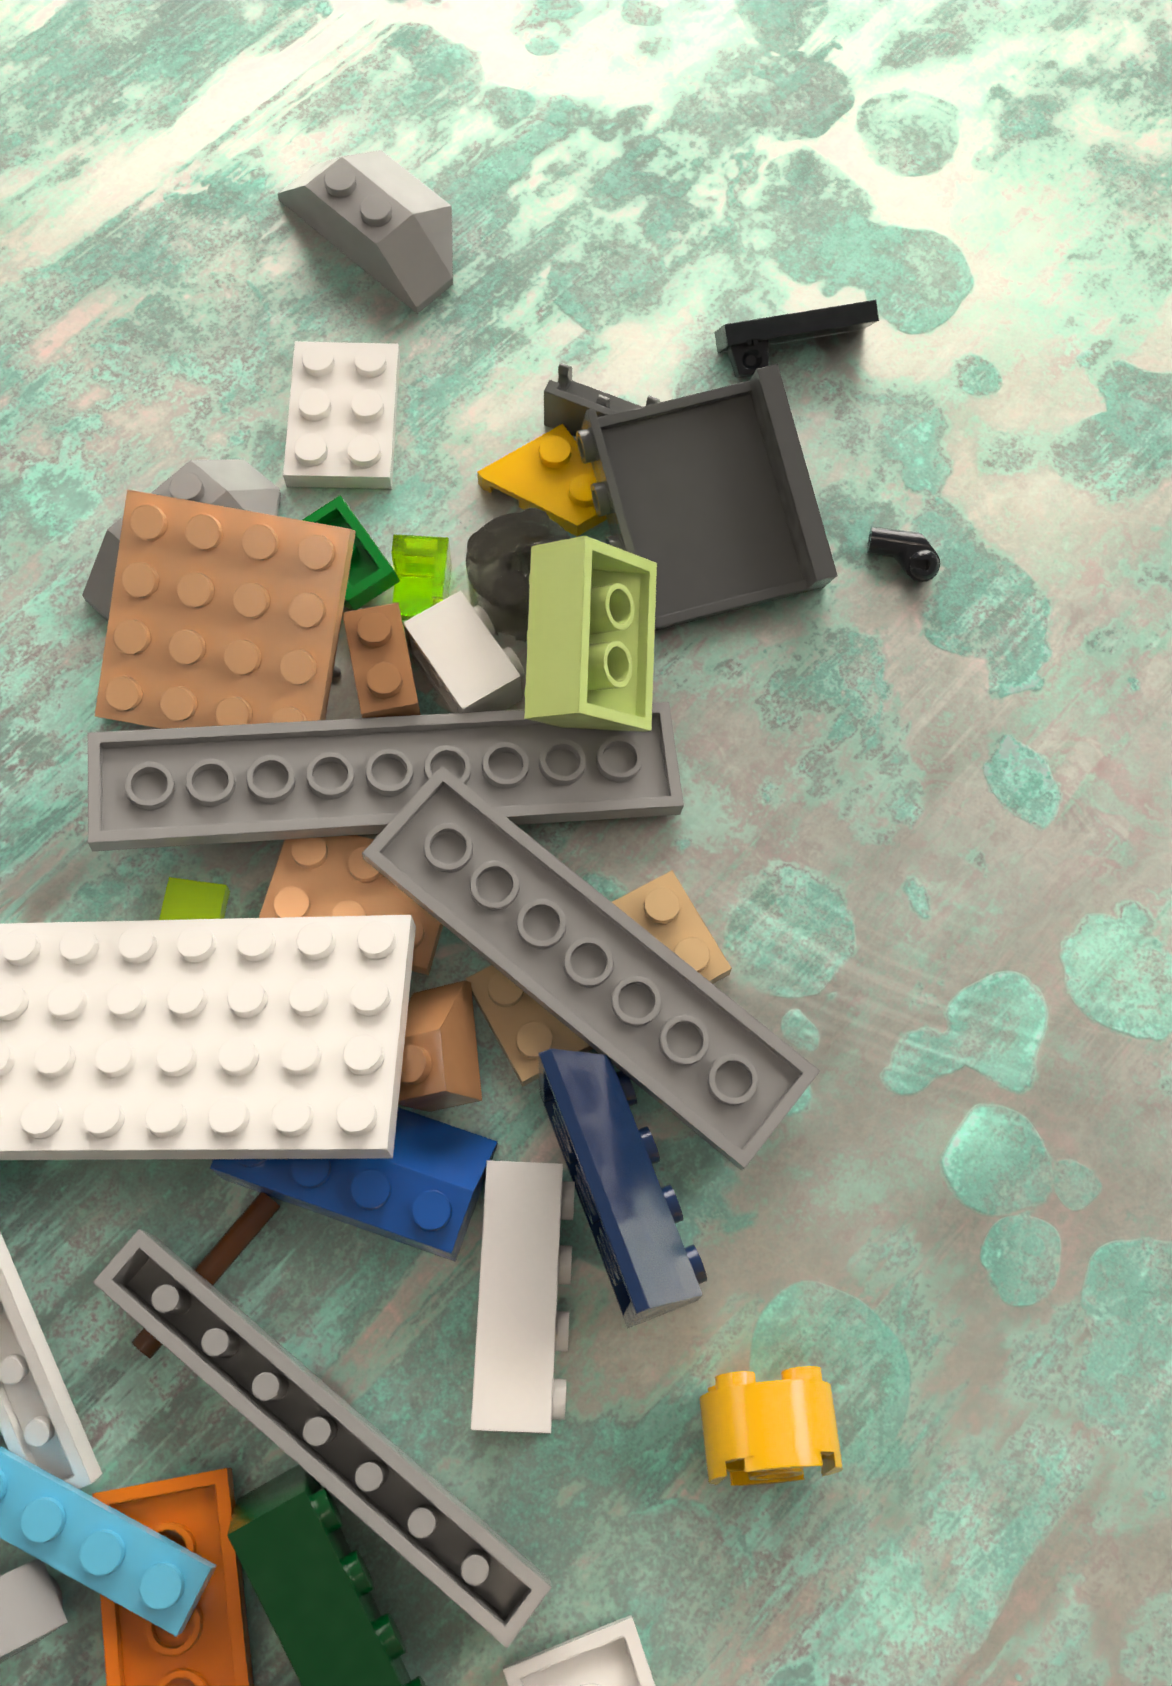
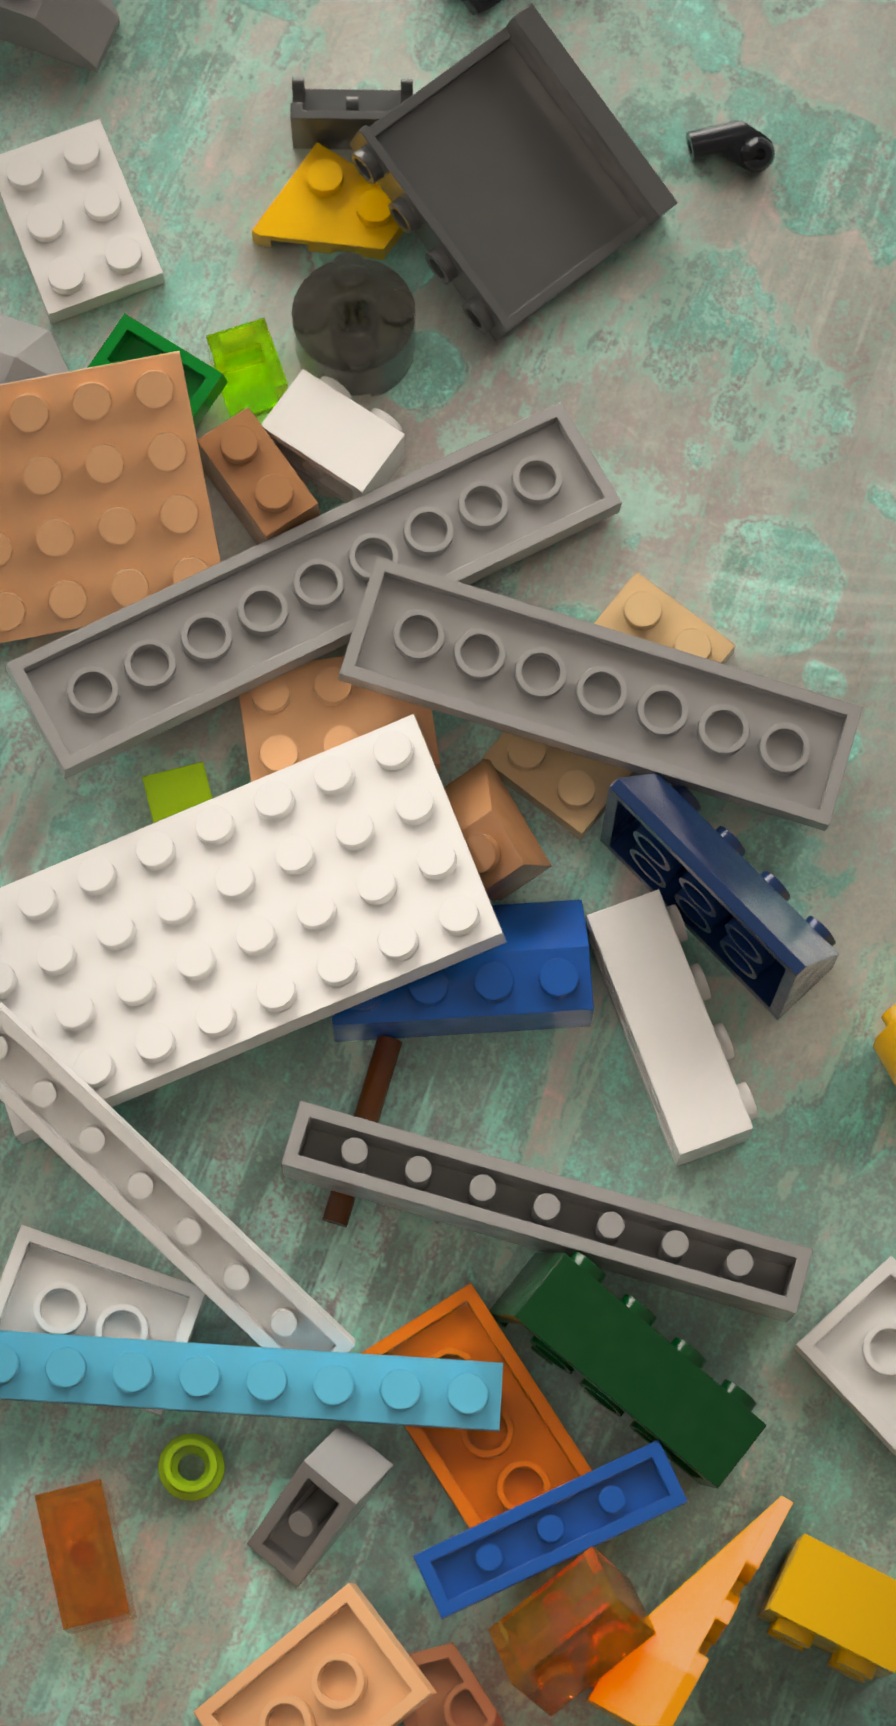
camera: 20 degrees left, 5 degrees up
yellowish green slope [524,536,657,732] -> none

